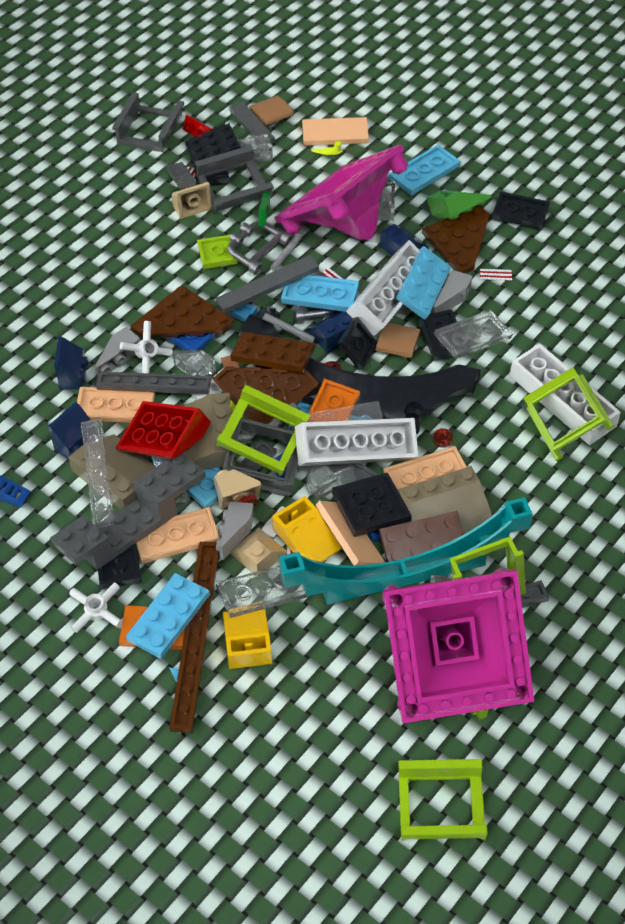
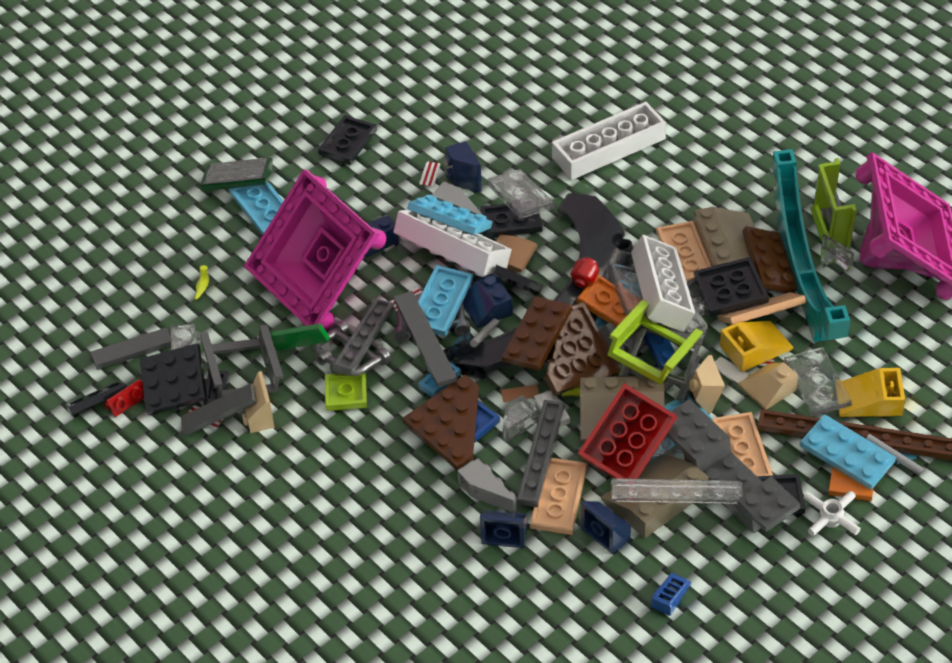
camera: 80 degrees left, 5 degrees down
dark grey piece [112,92,184,152] -> none
white bar [120,321,173,373] -> none
light grey slope [216,501,254,560] -> none
medium nougat slope [249,96,294,125] -> none
light nougat tile [302,117,369,146] -> none
reddish brown plate [422,205,489,274] -> none
bright green slope [426,191,491,219] -> none
clear red tile [433,428,453,448] -> none
lime piece [523,367,615,461] -> none
none -> black tile [65,380,127,415]
none -> clear piece [200,158,273,192]
none -> dark grey tile [332,299,394,376]
none -> dark blue slope [444,141,482,193]
none -> red head [570,257,600,288]
none -> light grey bar [866,434,924,476]

